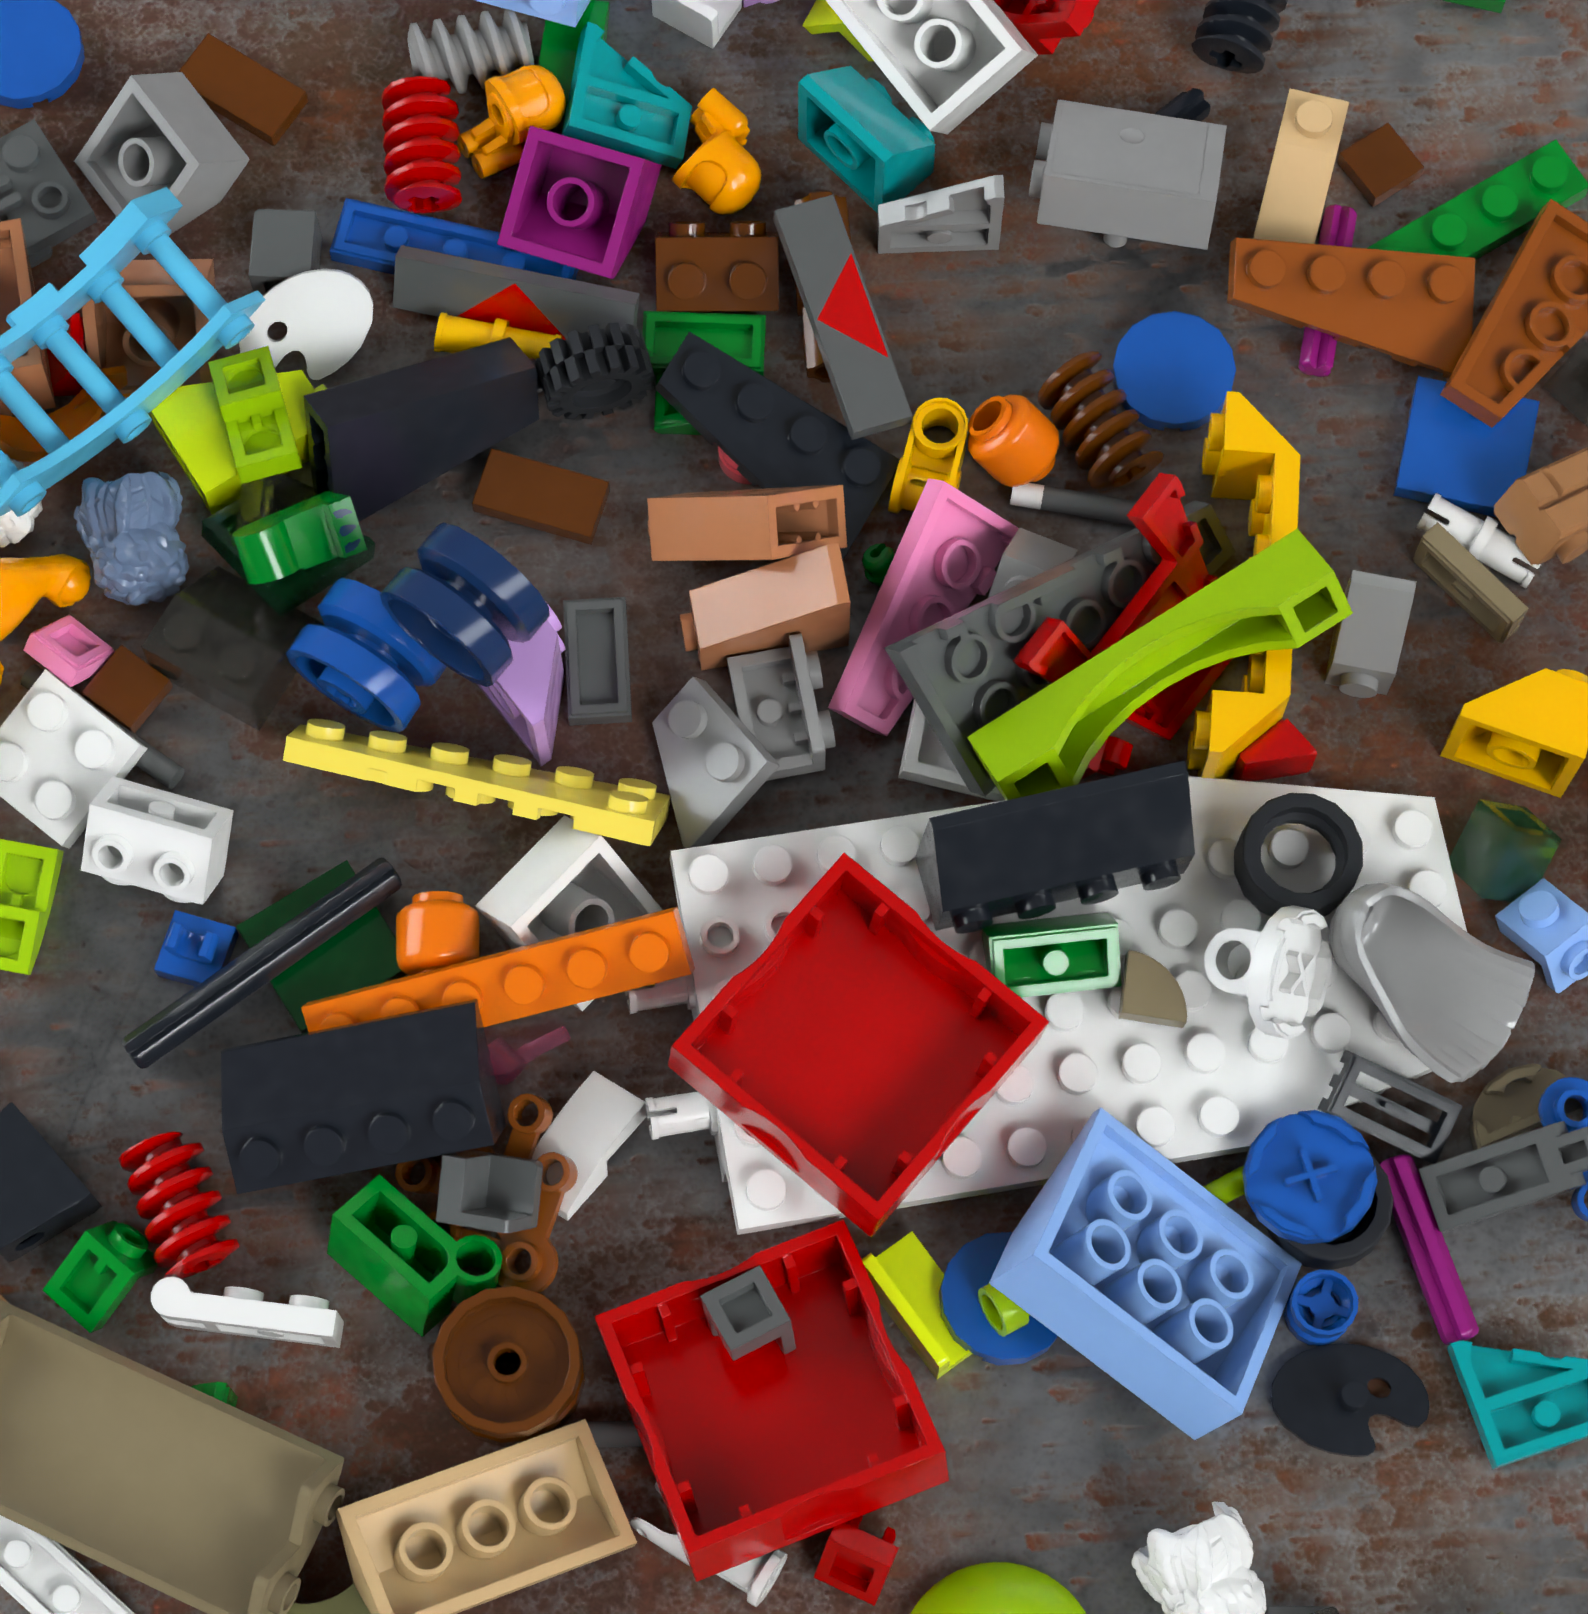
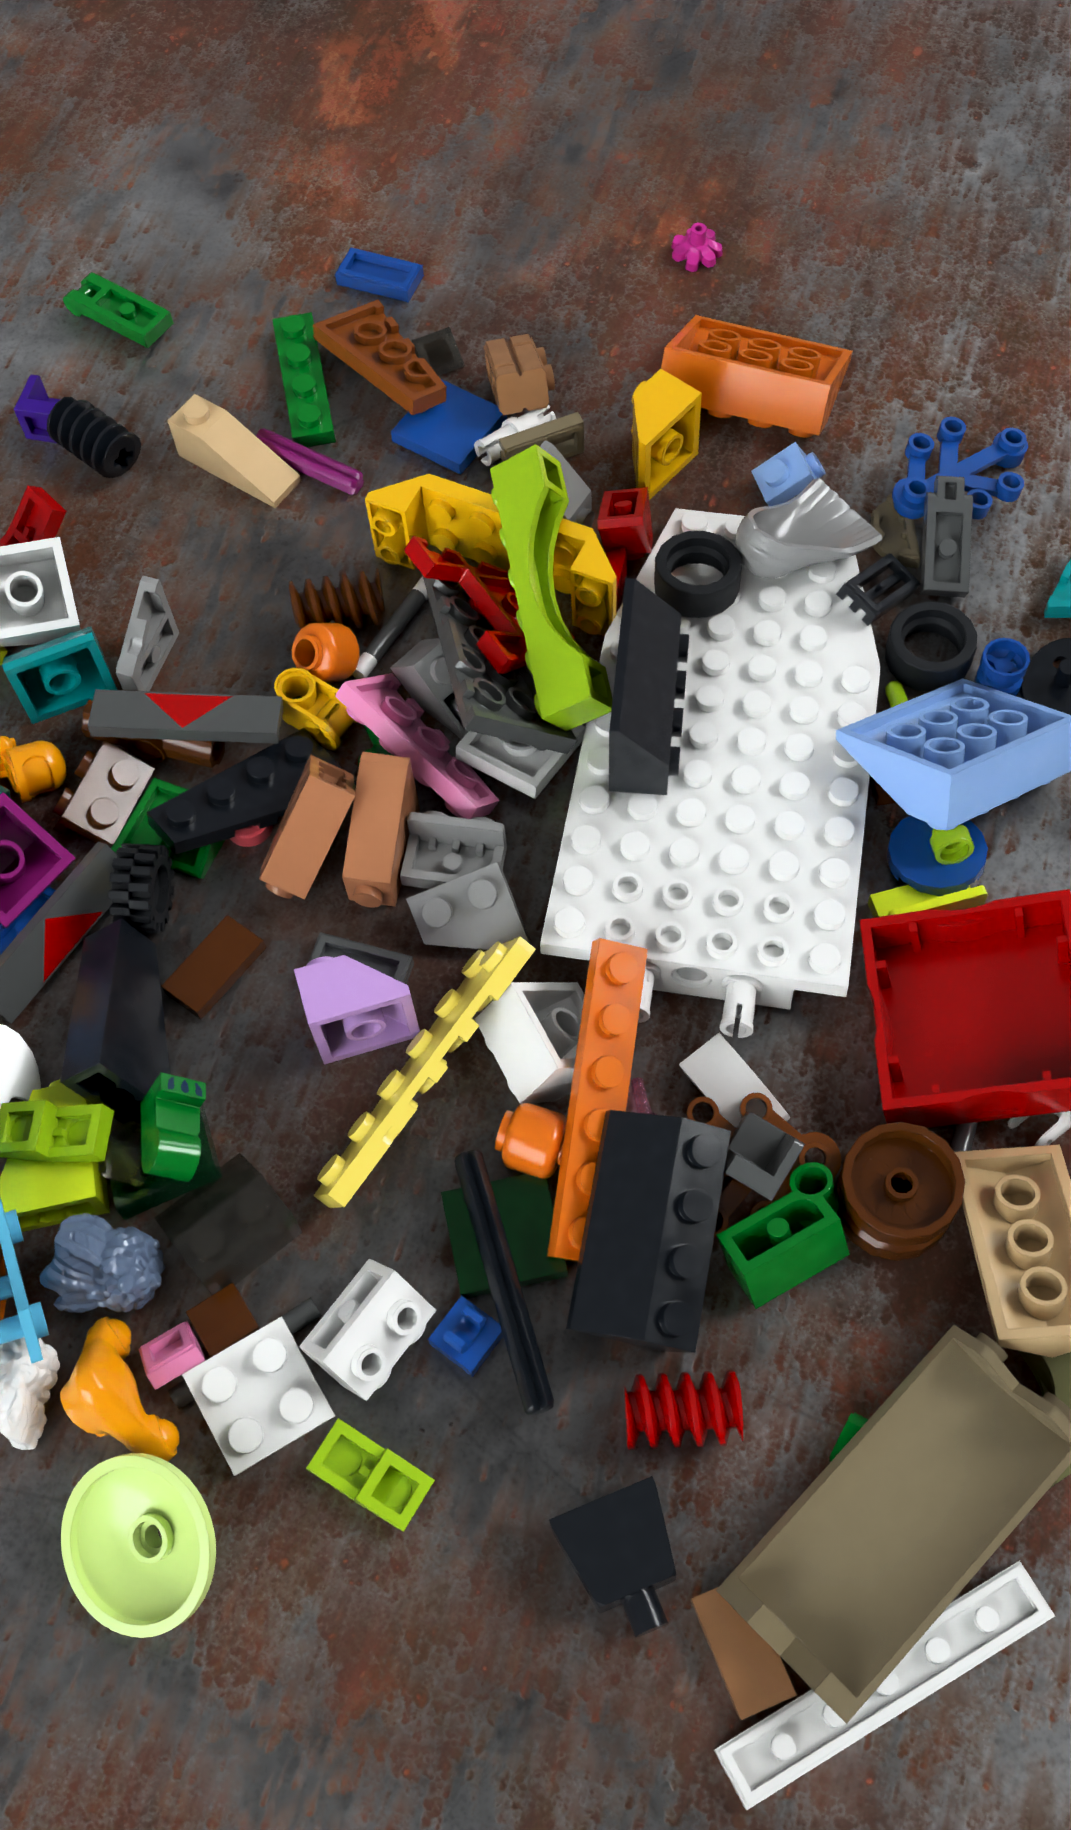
camera: 65 degrees left, 10 degrees down
green bracket [42,1220,158,1333] -> none
white plate [151,1277,344,1348] -> none
blue wheel [286,578,447,733] -> none
dark blue wheel [379,522,550,687] -> none
yellow pin [434,312,562,360] -> none
red tile [668,852,1050,1237] -> none
dark grey panel [700,1265,796,1361] -> none
green slope [981,912,1122,998] -> none
light grey piece [1028,88,1227,250] -> none
blue tile [1112,311,1236,431] -> none
dark tan tile [1118,950,1187,1028] -> none
white tile [1204,905,1333,1039] -> none
dark orange wing [1227,237,1475,379] -> none
blue tile [1242,1110,1378,1244] -> none
reddish brown tile [1337,123,1424,207] -> none
magenta axle [1380,1155,1479,1345] -> none
clear green panel [1449,799,1562,902] -> none
none -> red slope [597,487,653,560]

